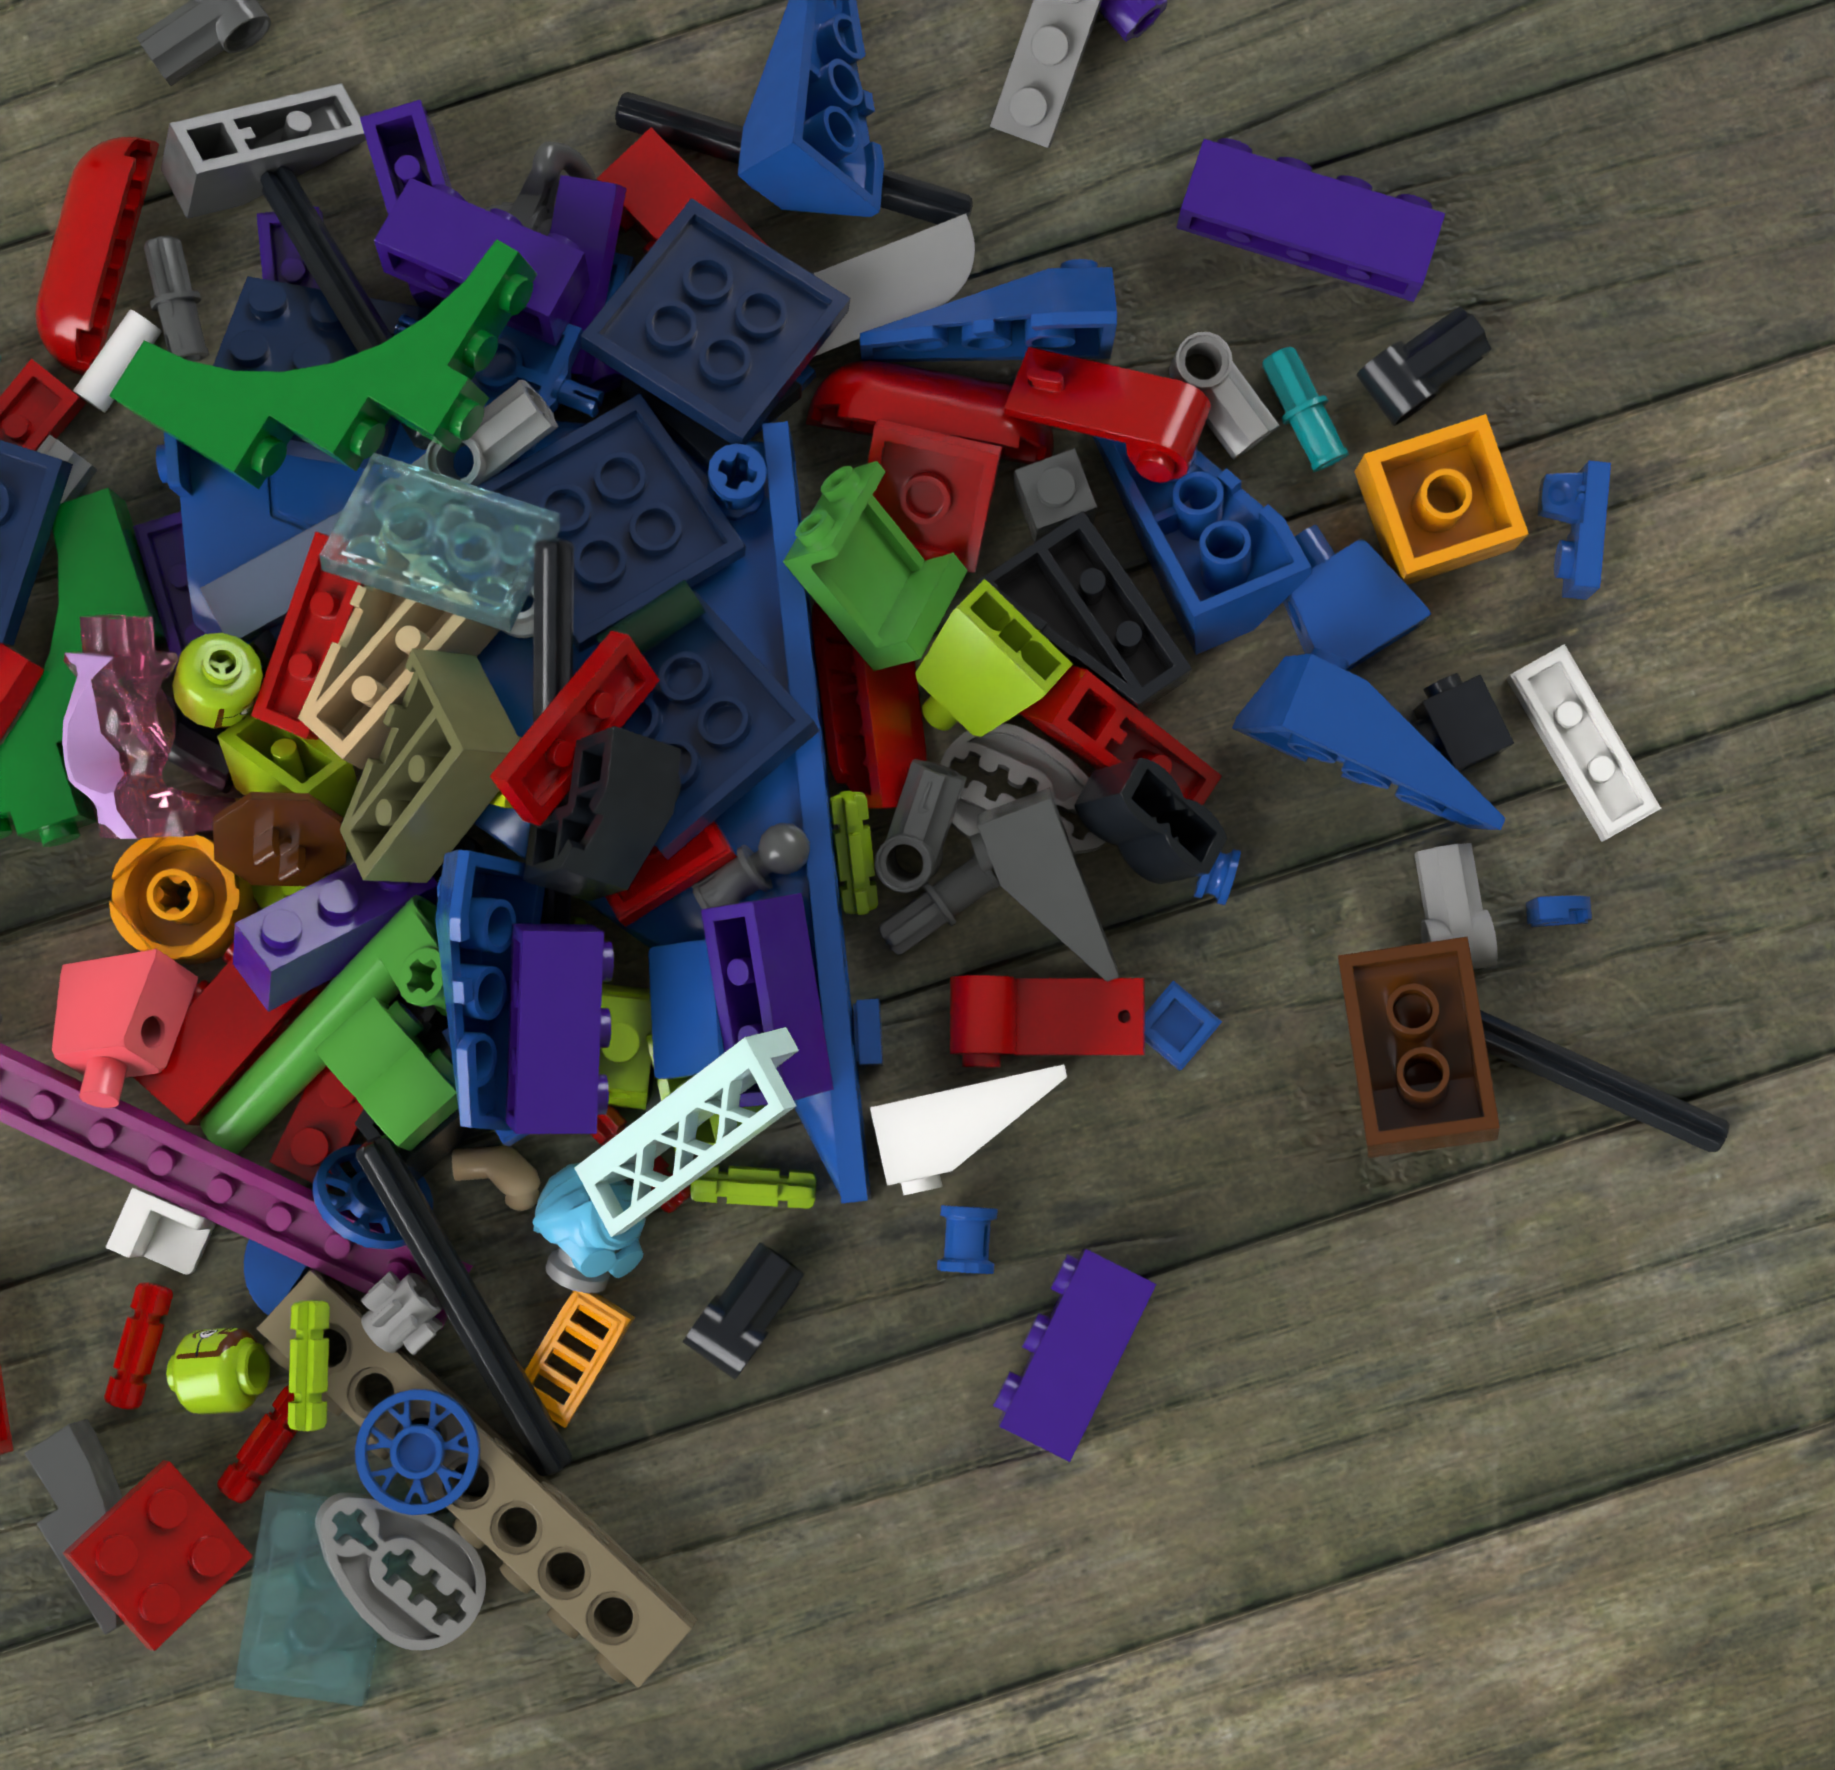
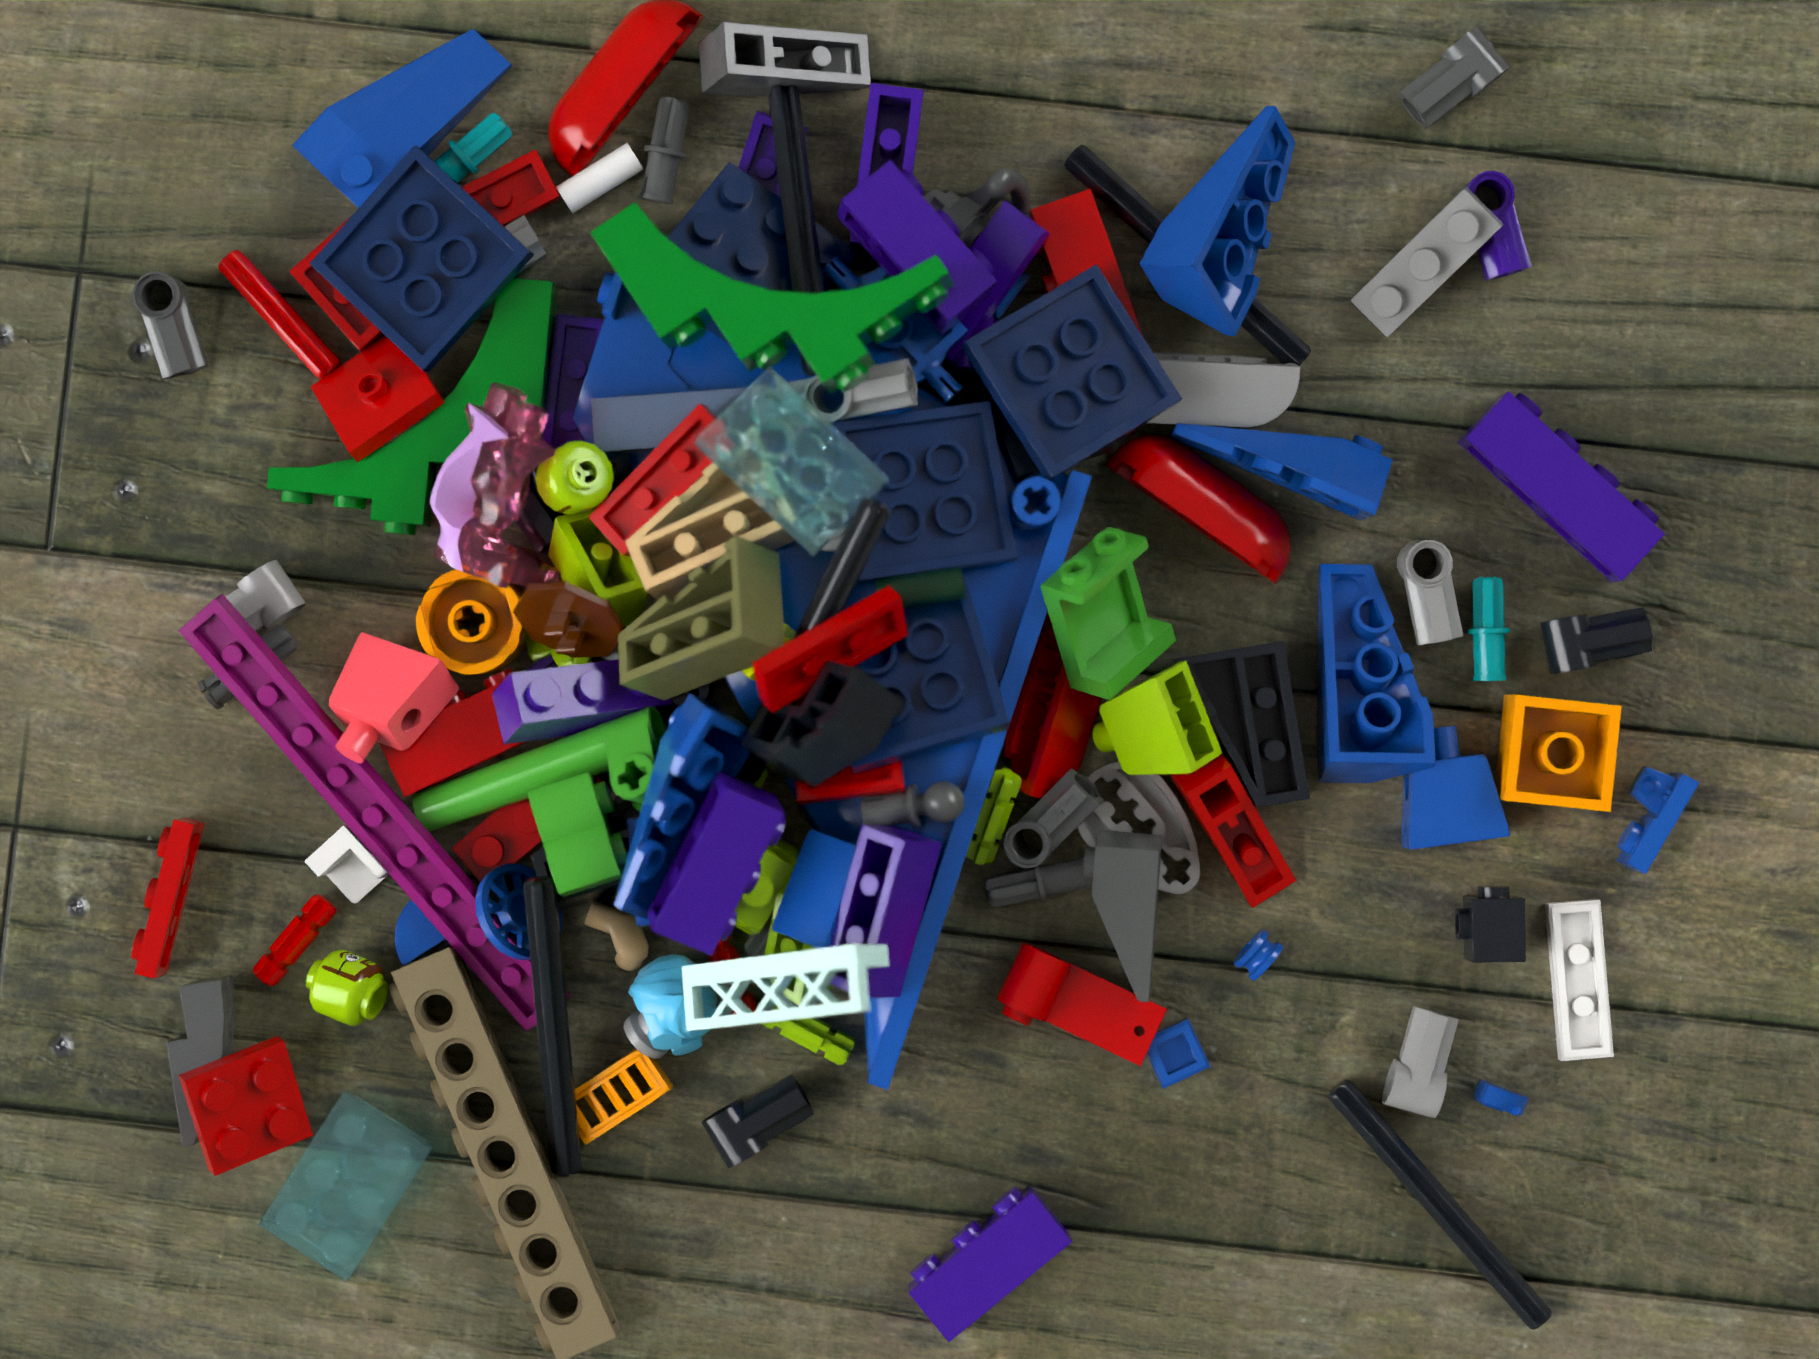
camera: 15 degrees right, 5 degrees up
red axle [217,1385,298,1504] -> none
lime axle [288,1300,330,1431] -> none
light grey piece [315,1492,486,1650] -> none
blue wheel [355,1389,481,1515] -> none
light grey gear [361,1271,443,1355] -> none
blue tile [853,999,883,1067] -> none
red plate [867,419,1002,573] -> none
white slope [870,1064,1067,1195] -> none
blue bush [937,1205,998,1274] -> none
red door [1004,347,1211,483] -> none
dark grey brick [1013,448,1097,543] -> none
black brick [1074,758,1228,884] -> none
blue wedge [1232,648,1505,830] -> none
reddish brown slope [1338,936,1500,1158] -> none

